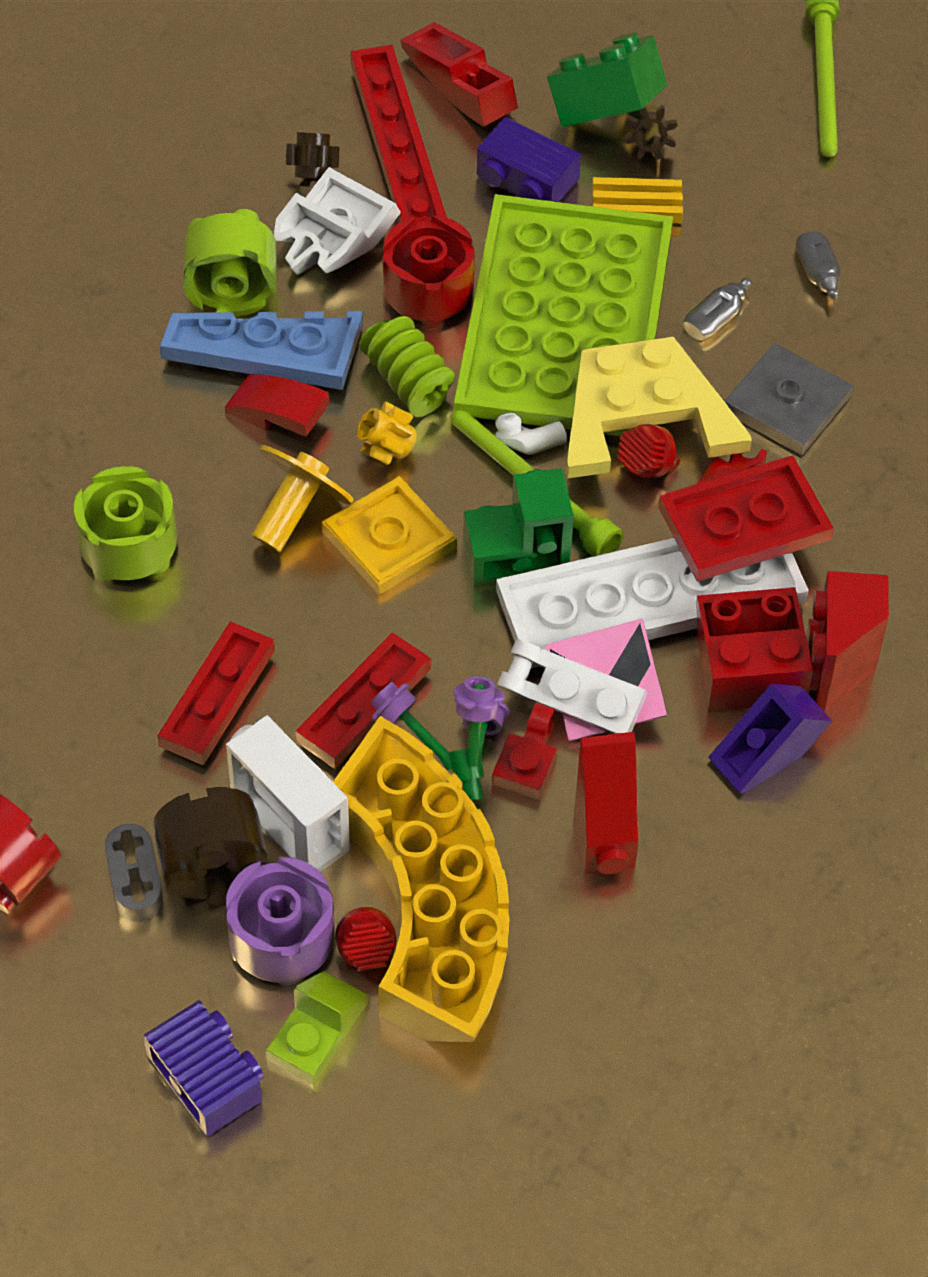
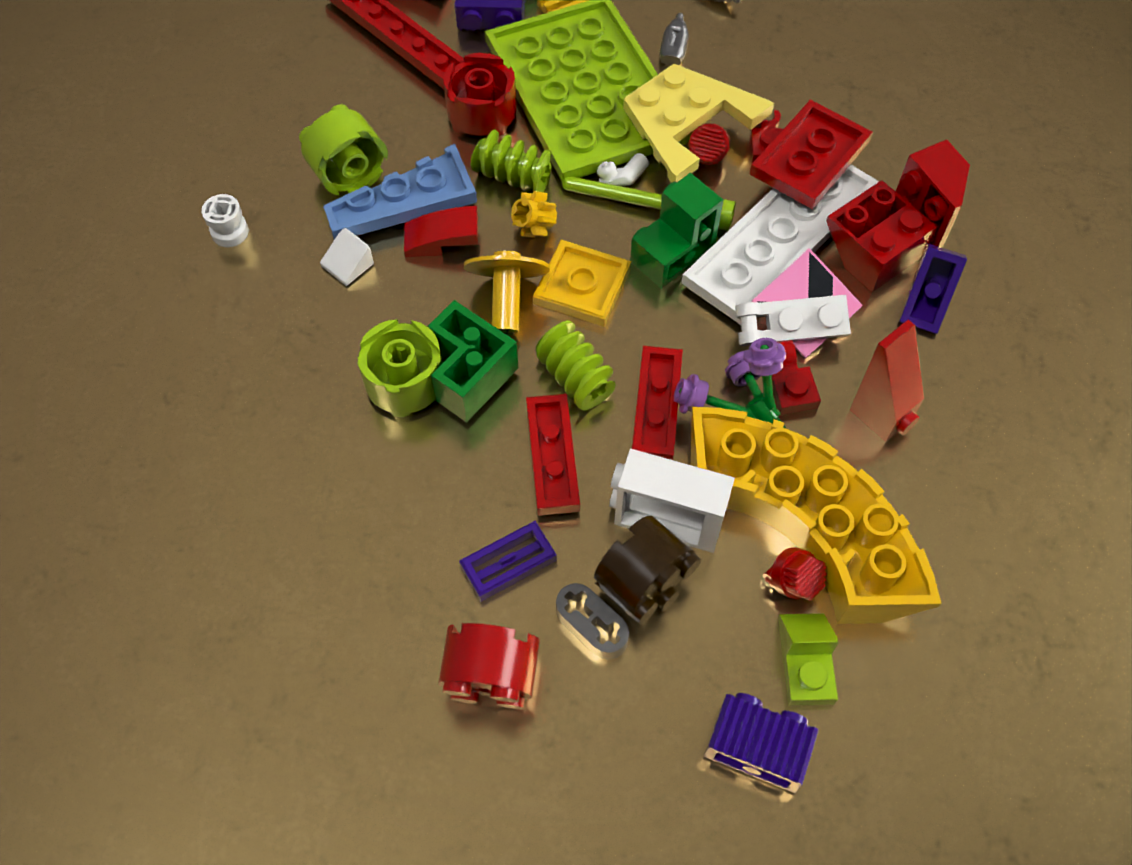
camera: 30 degrees left, 5 degrees up
medium lavender brick [226,857,335,986] -> none
white plate [274,167,401,275] -> none
dark brown gear [286,132,340,179] -> none
flat silver plate [724,343,853,455] -> none
none -> white wheel [201,194,249,247]
none -> white slope [320,228,374,286]
none -> green brick [427,300,519,422]
none -> dark purple tile [459,521,557,602]
none -> lime piece [536,320,616,411]

